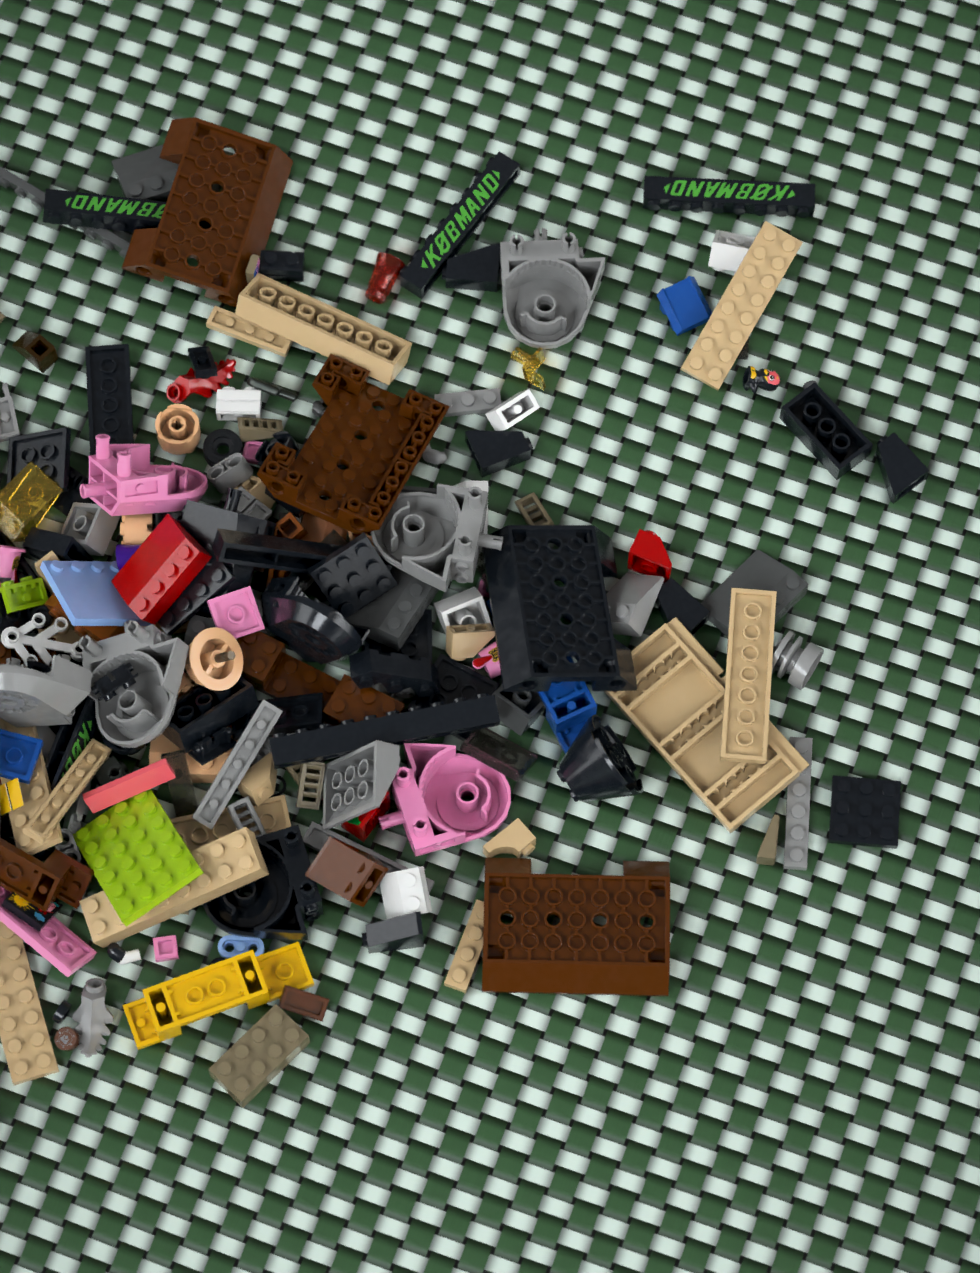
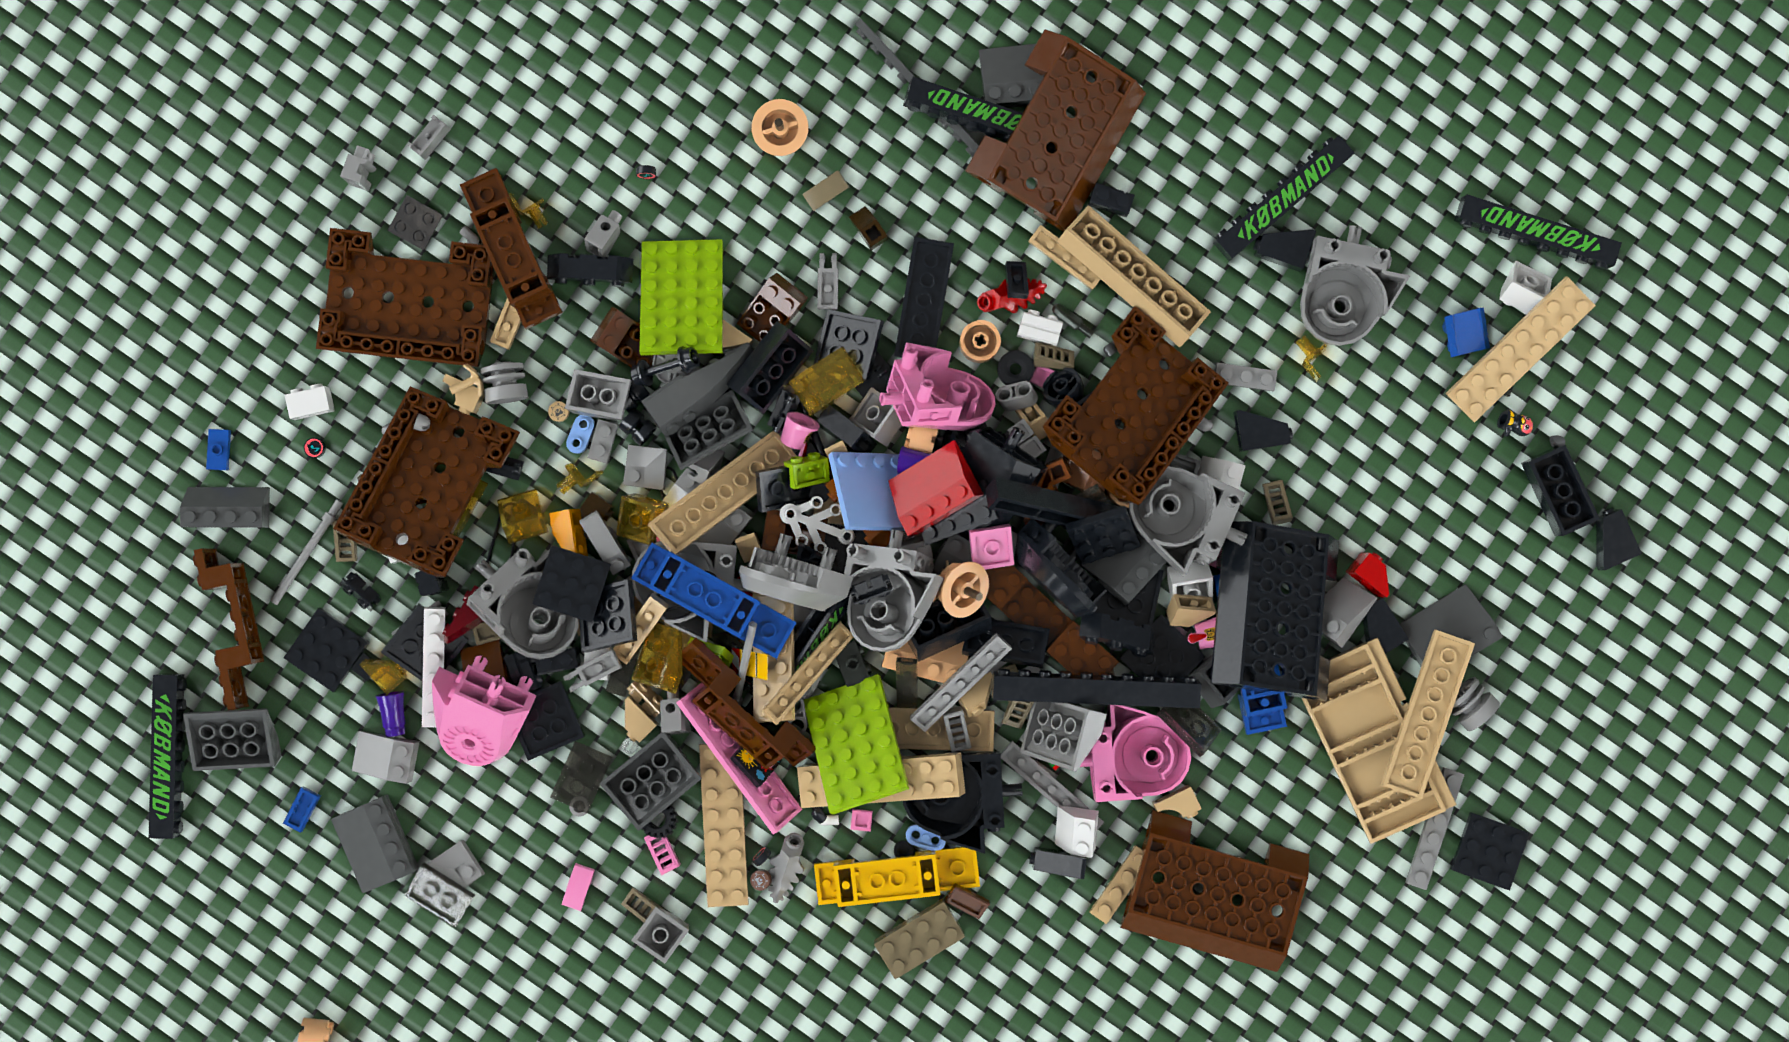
camera: 15 degrees right, 20 degrees up
coral tile [82,758,176,814] -> none
black hinge [188,727,237,765] -> none
dark tan tile [245,254,260,283] -> none
reddish brown slope [305,836,389,907] -> none
clear red plant [365,253,405,304] -> none
white brick [485,389,540,431] -> none
black cone [557,714,643,802] -> none
dark tan slope [756,815,780,866] -> none

